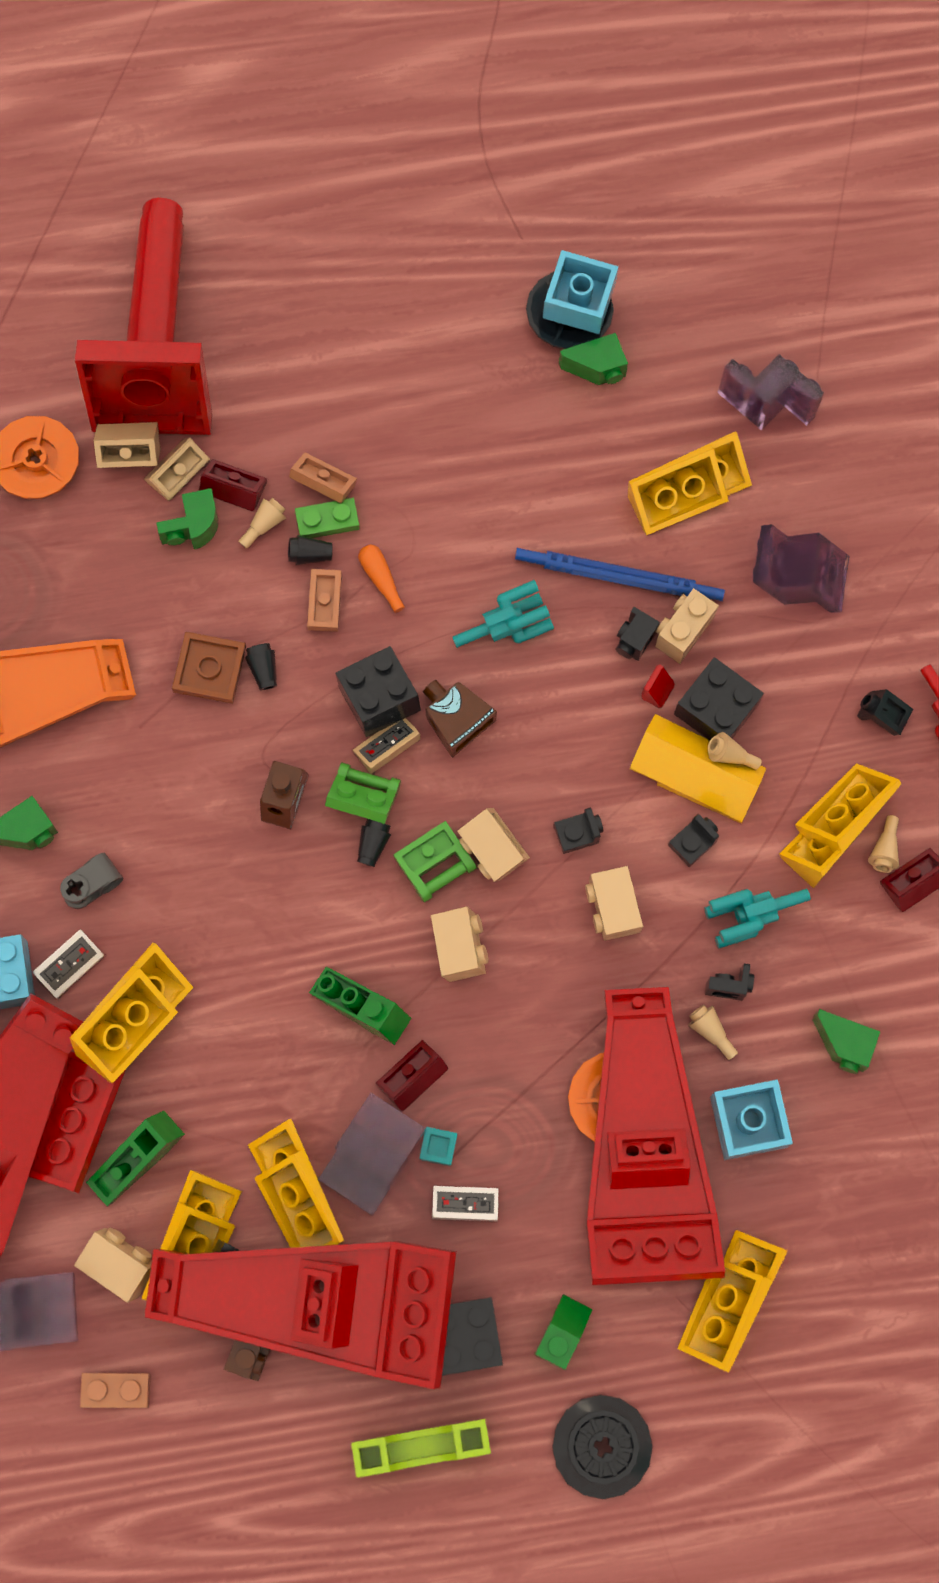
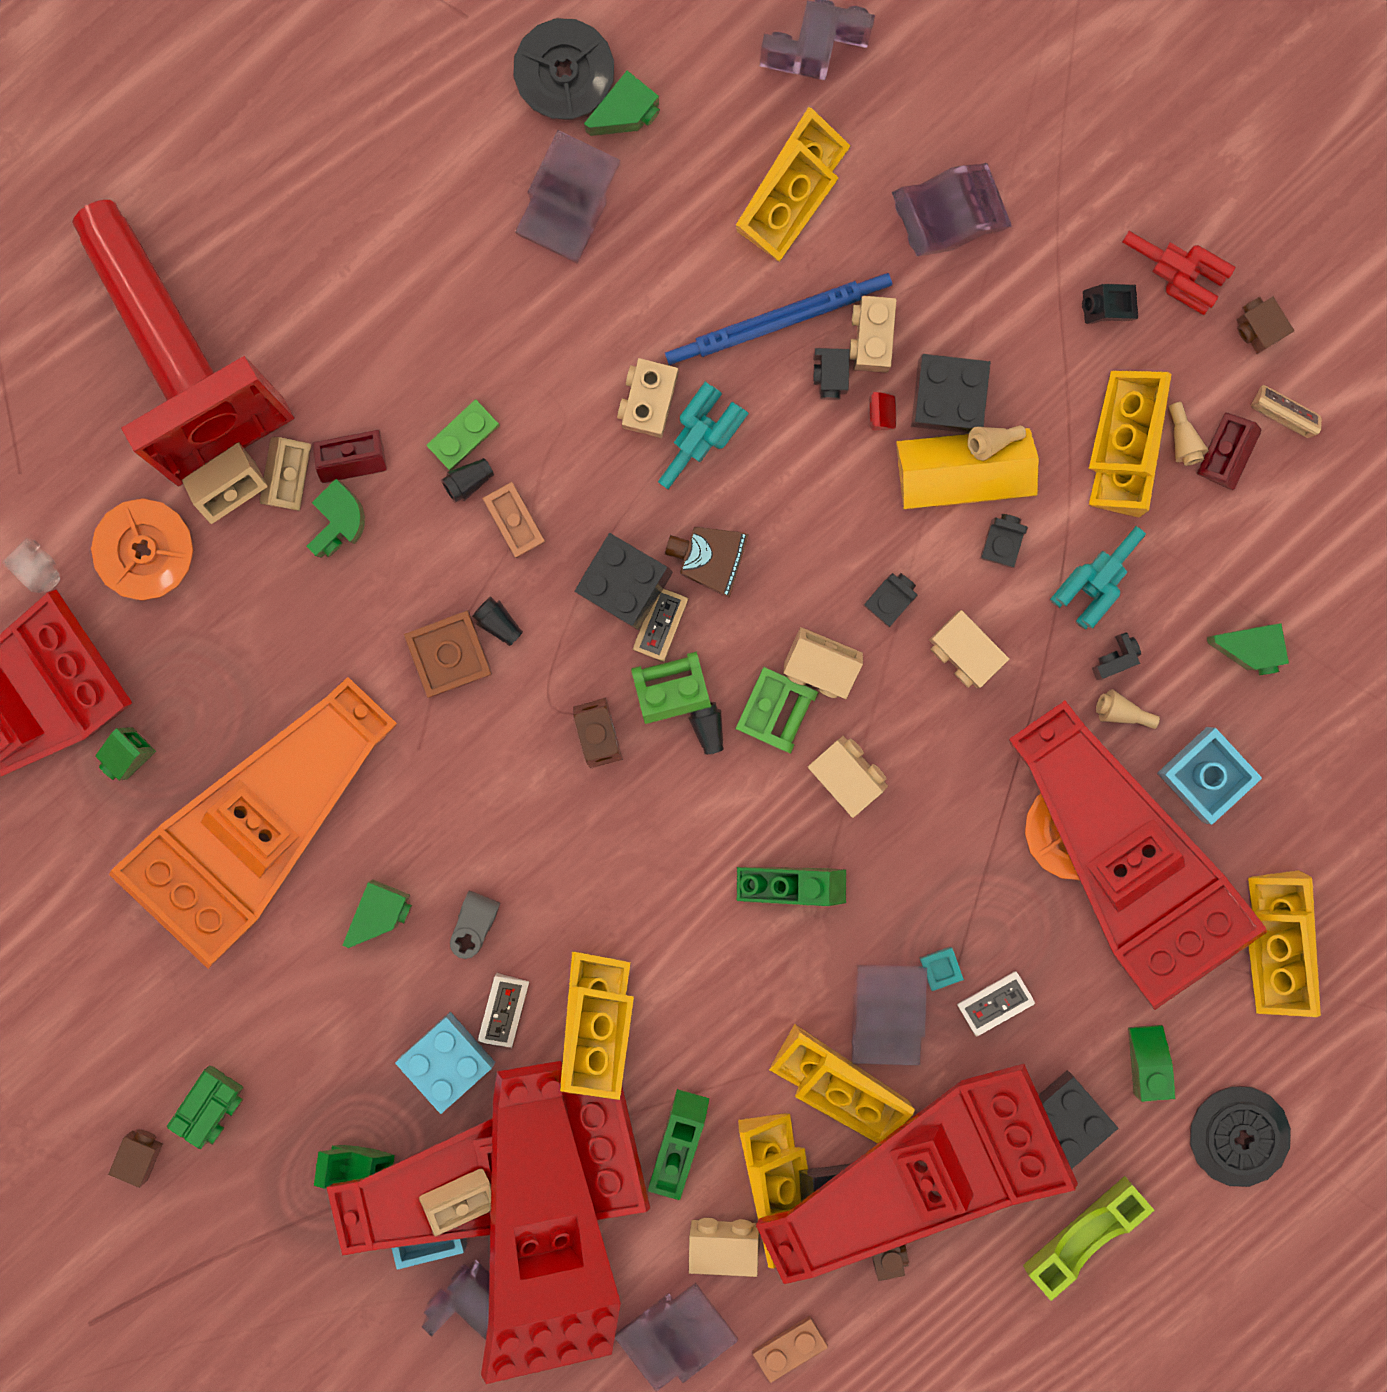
camera: 30 degrees left, 15 degrees up
tan cone [238,498,286,549] -> none
nougat plate [289,452,357,503] -> none
orange piece [358,544,405,613] -> none
dark red slope [376,1040,448,1111] -> none
medium azure brick [543,250,619,334] -> none
none -> bracket [516,130,620,264]
none -> tan brick [617,358,679,438]

